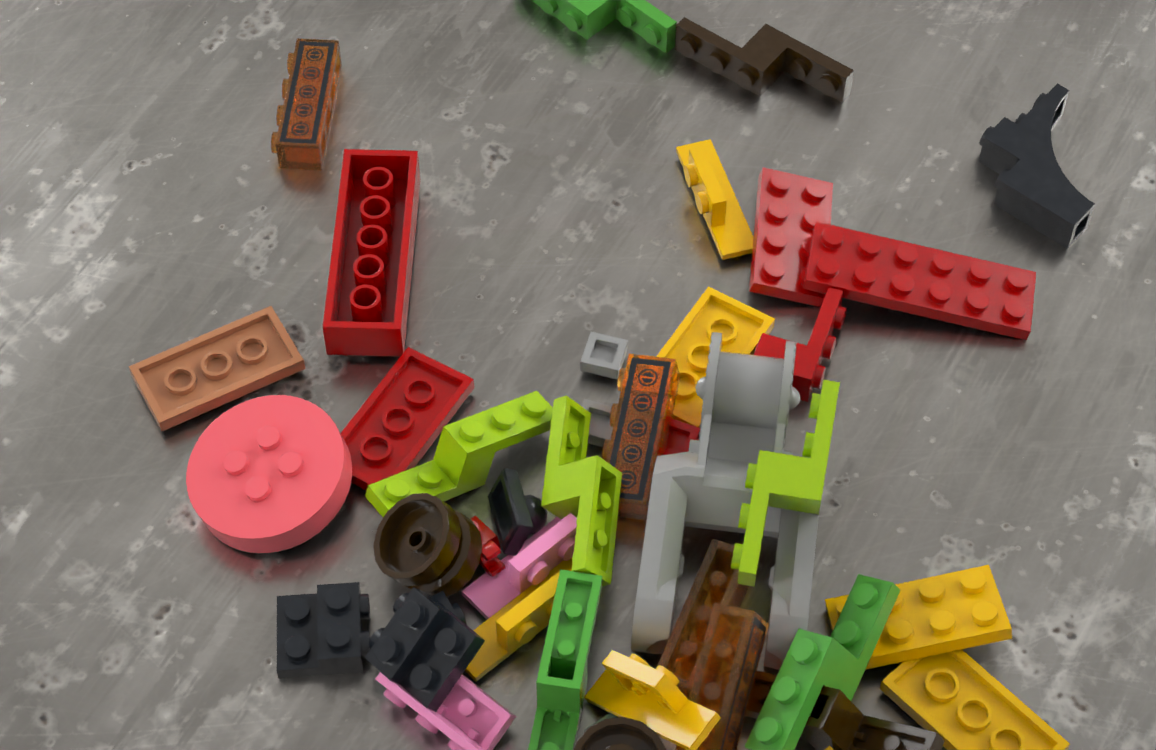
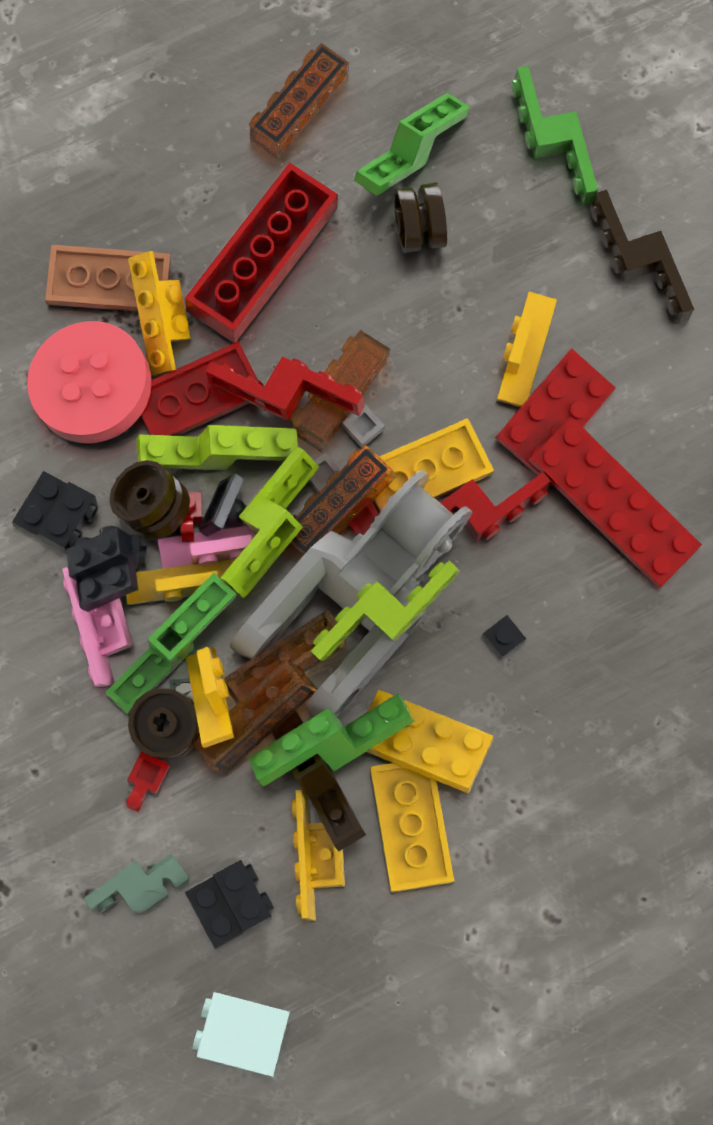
camera: 25 degrees right, 20 degrees up
none -> yellow bracket [128,251,191,376]
none -> red bracket [205,356,365,421]
none -> clear orange brick [291,330,390,453]
none -> bright green bracket [354,93,470,196]
none -> dark brown wheel [394,182,447,253]
none -> black plate [482,615,526,660]

